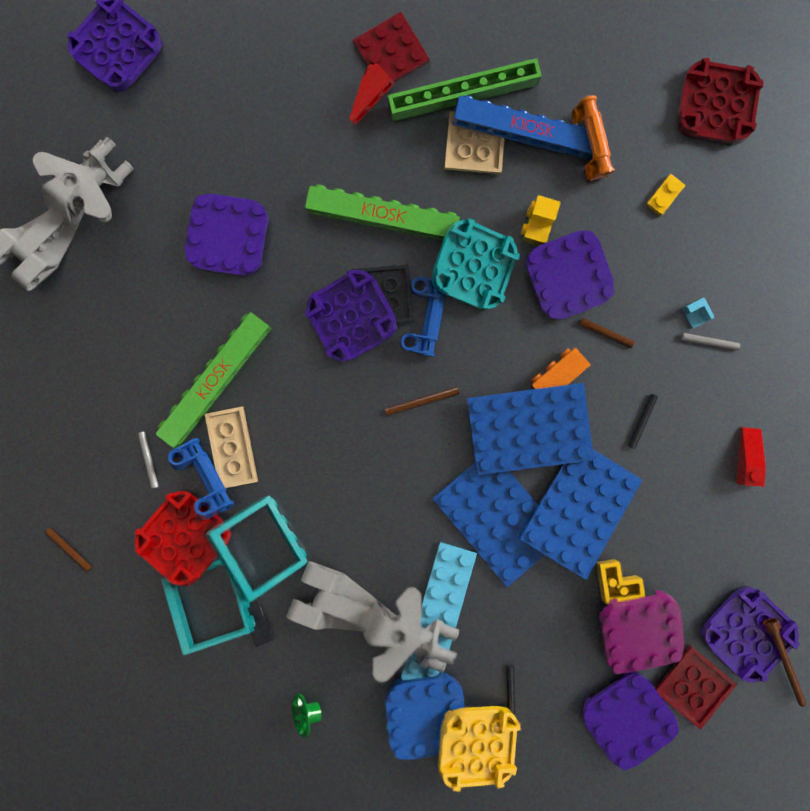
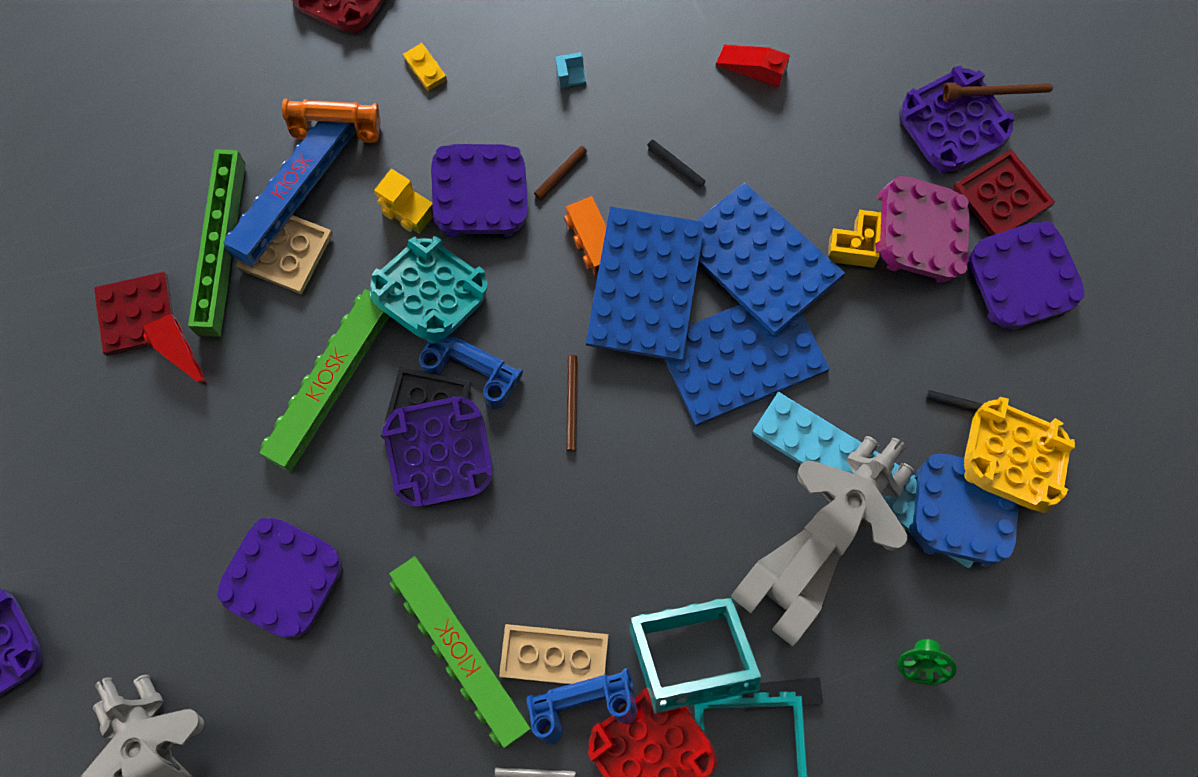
camera: 70 degrees left, 15 degrees down
light grey bar [681,333,740,351] -> none

